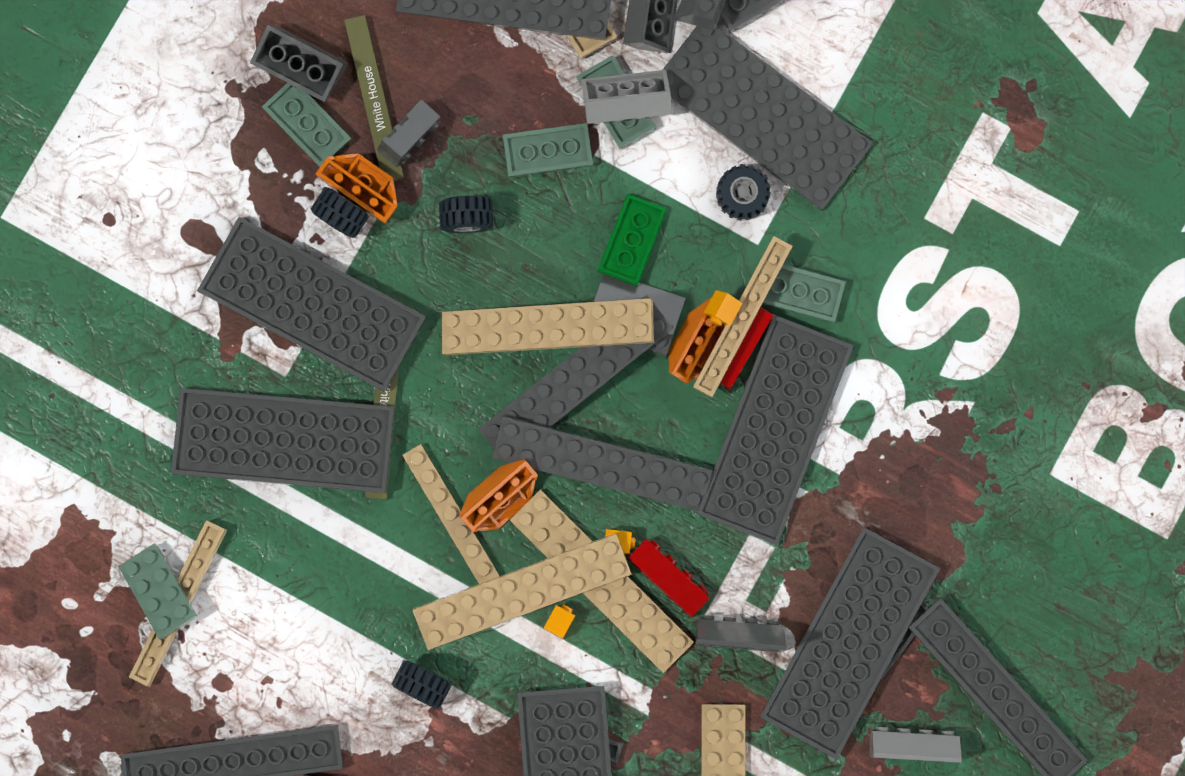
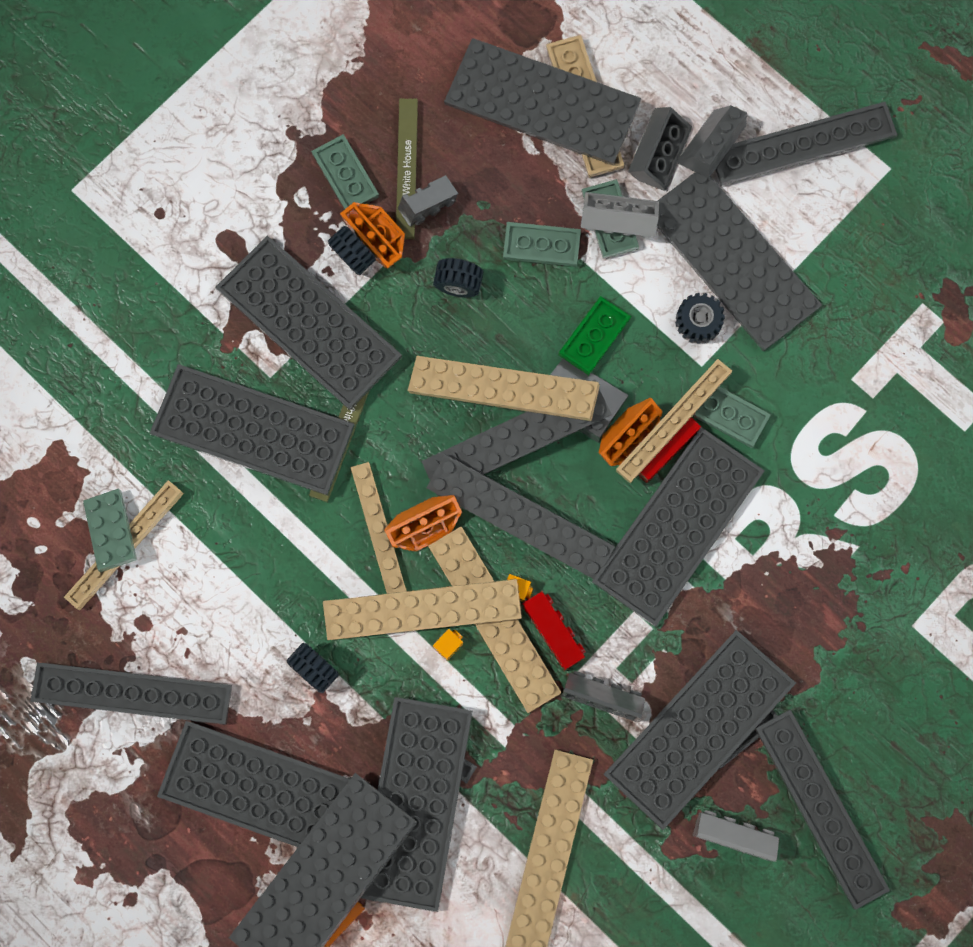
camera: 20 degrees right, 5 degrees down
dark grey slope [250,24,348,102] -> none
light orange brick [704,290,743,326] -> none

